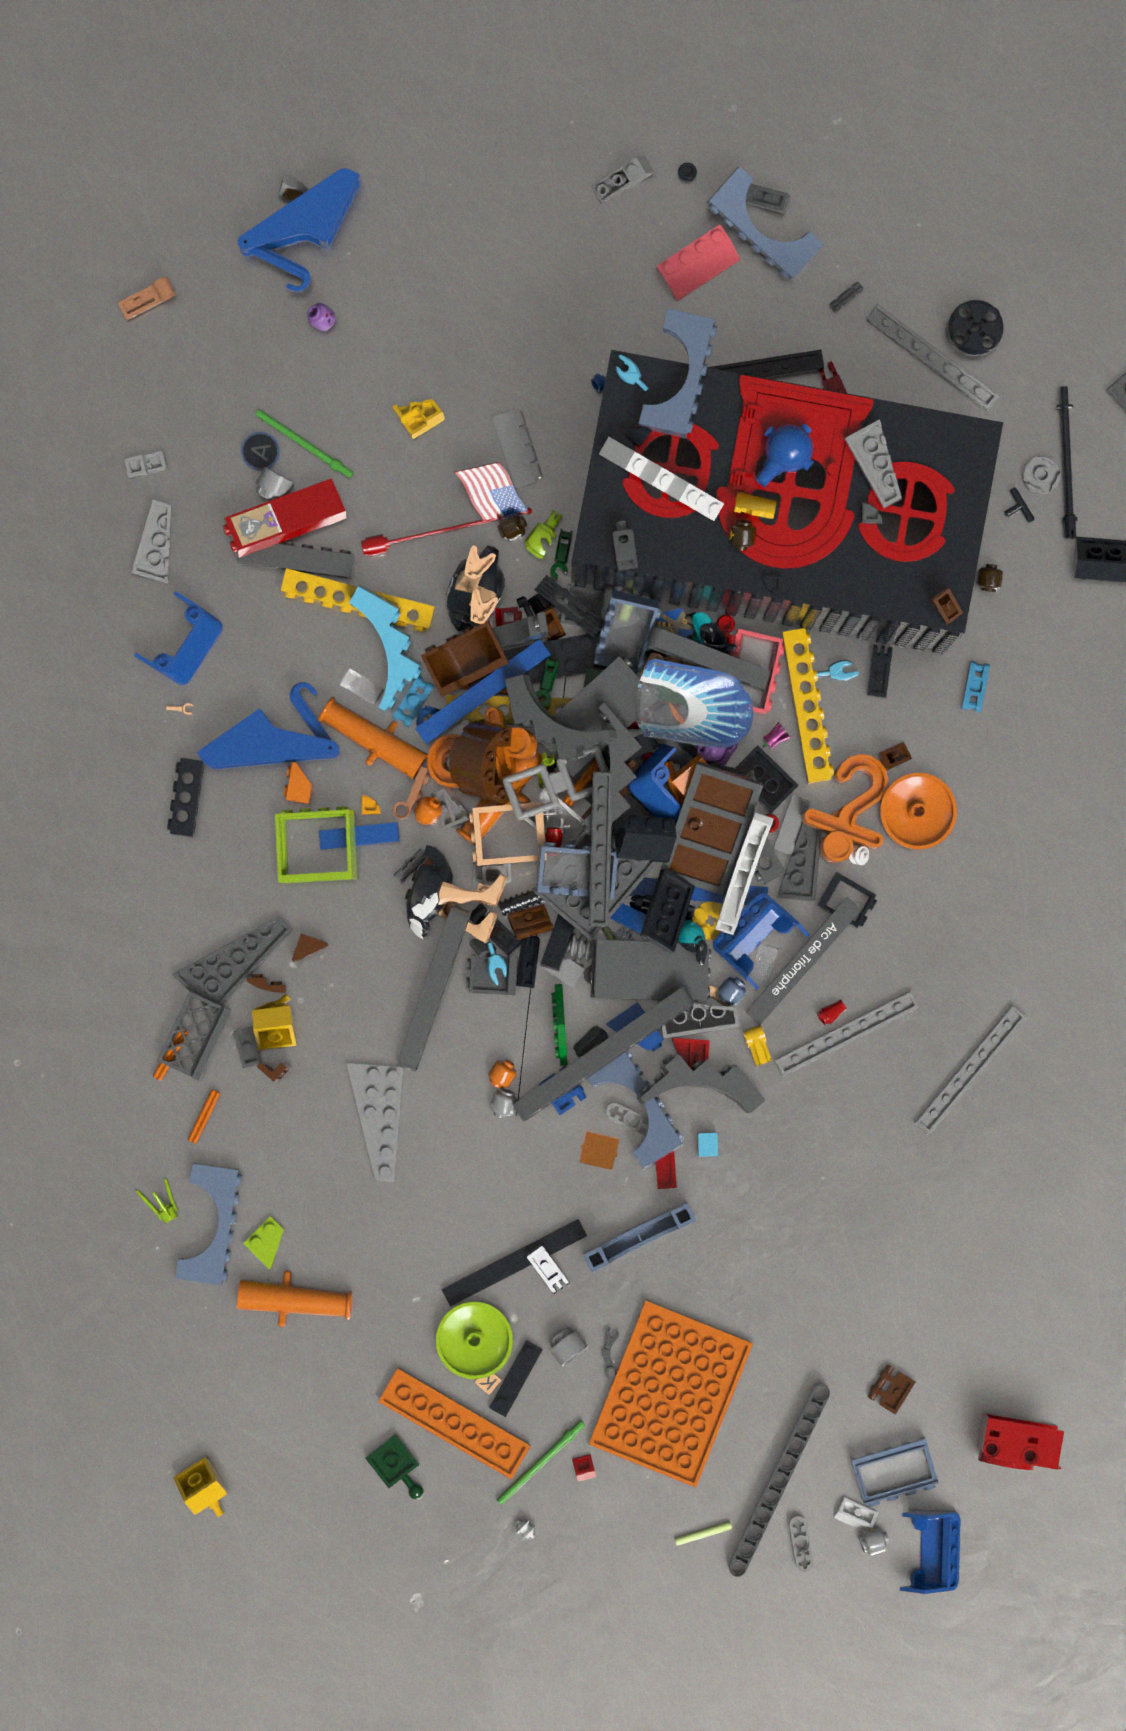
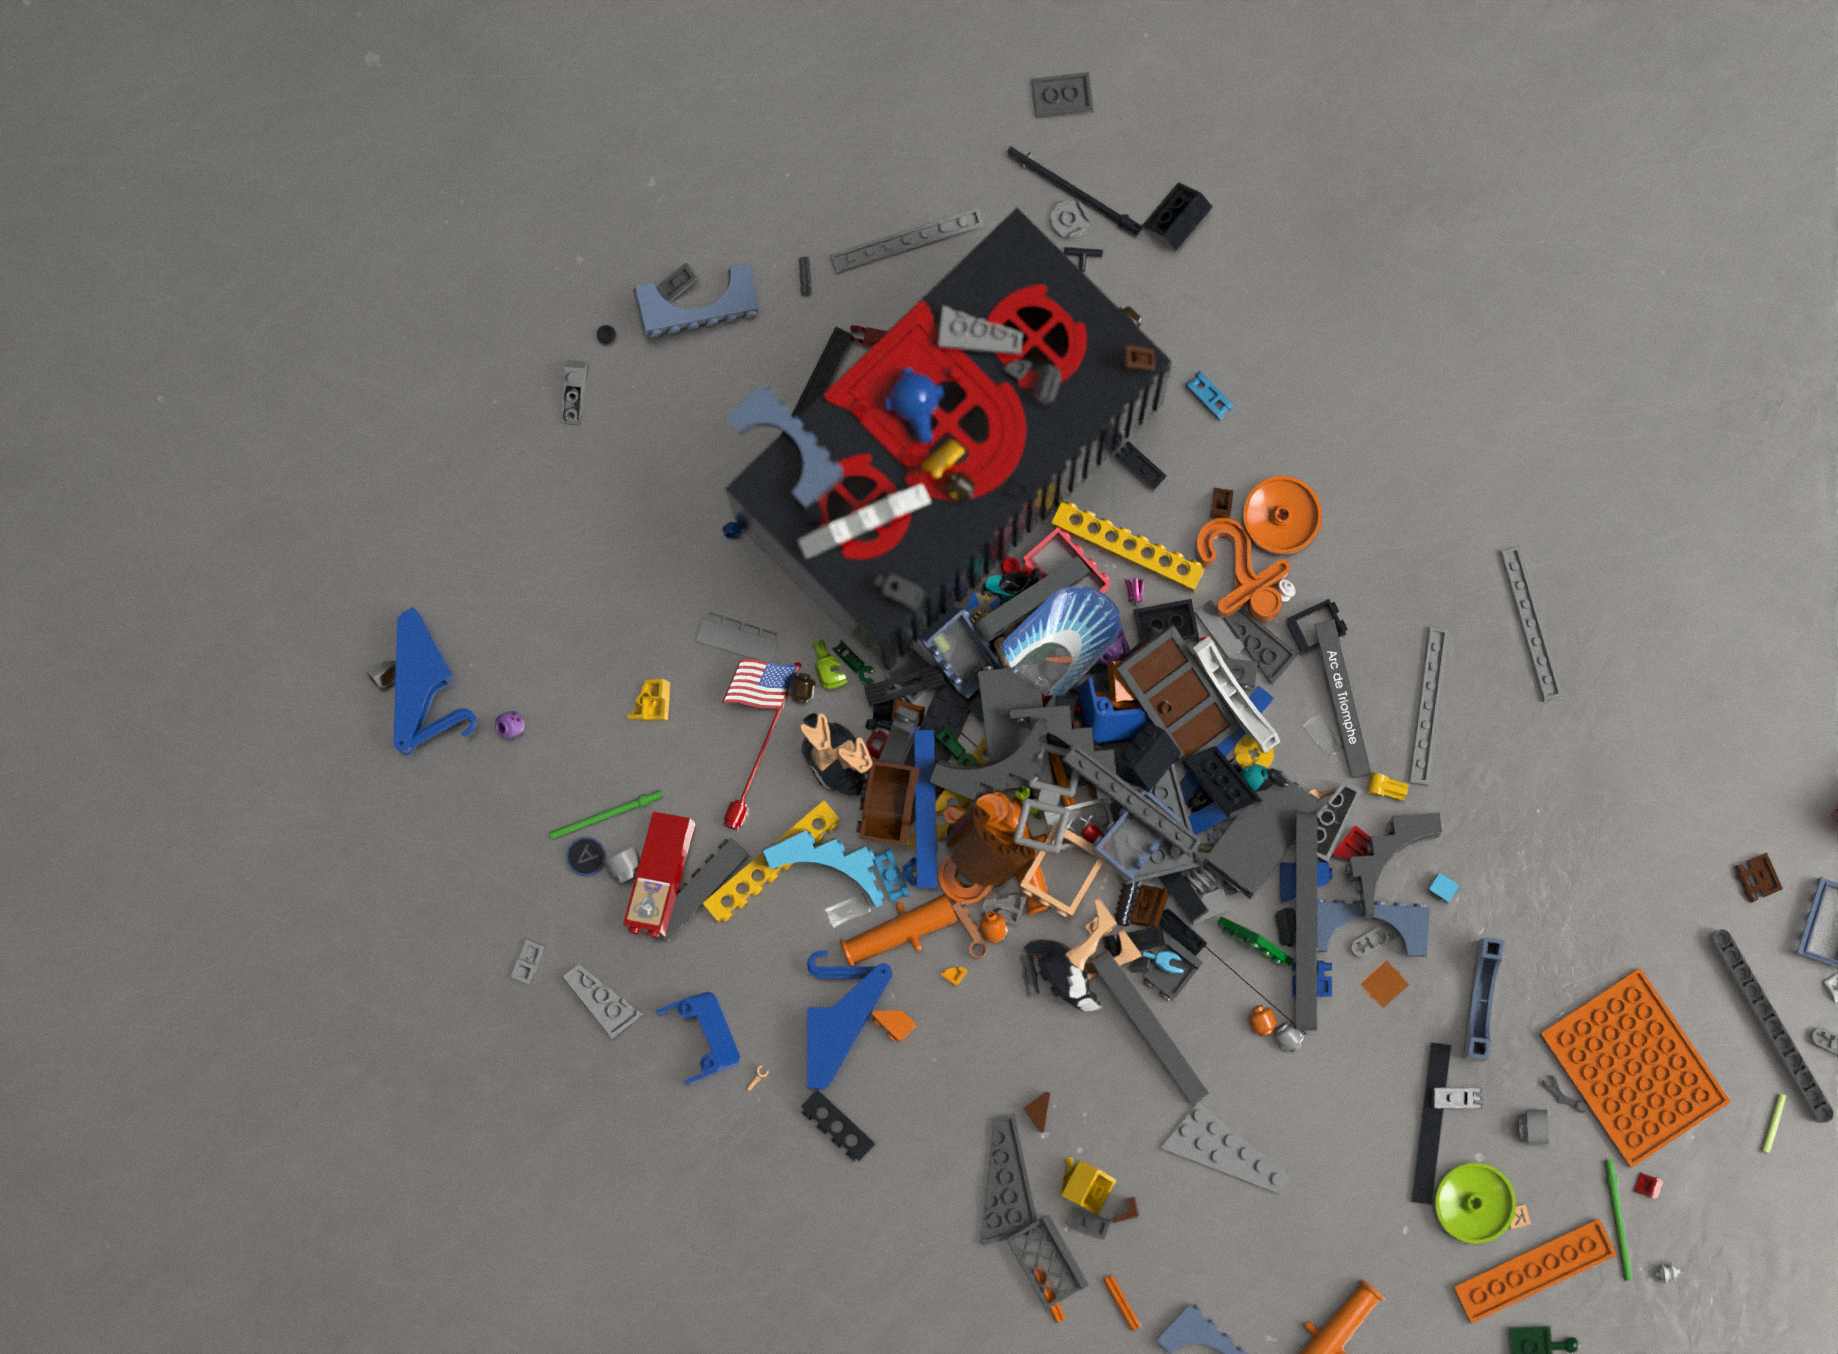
camera: 50 degrees left, 5 degrees down
nougat plate [117,276,176,320] -> none
lime wing [243,1216,284,1269] -> none
reddish brown slope [247,974,287,993] -> none
lime window [275,806,357,884] -> none
blue slope [319,822,400,850] -> none
light grey brick [473,863,511,885] -> none
black plate [489,1340,543,1417] -> none
medium azure hand [615,354,649,392] -> none
coral slope [656,224,740,301] -> none
red tile [656,1151,677,1189] -> none
blue windscreen [713,893,810,990] -> none
sand blue head [718,977,746,1006] -> none
medium azure hand [817,660,859,680] -> none
red cone [817,1000,847,1026] -> none
black piece [947,300,1004,356] -> none
none -> dark grey piece [1032,365,1062,405]

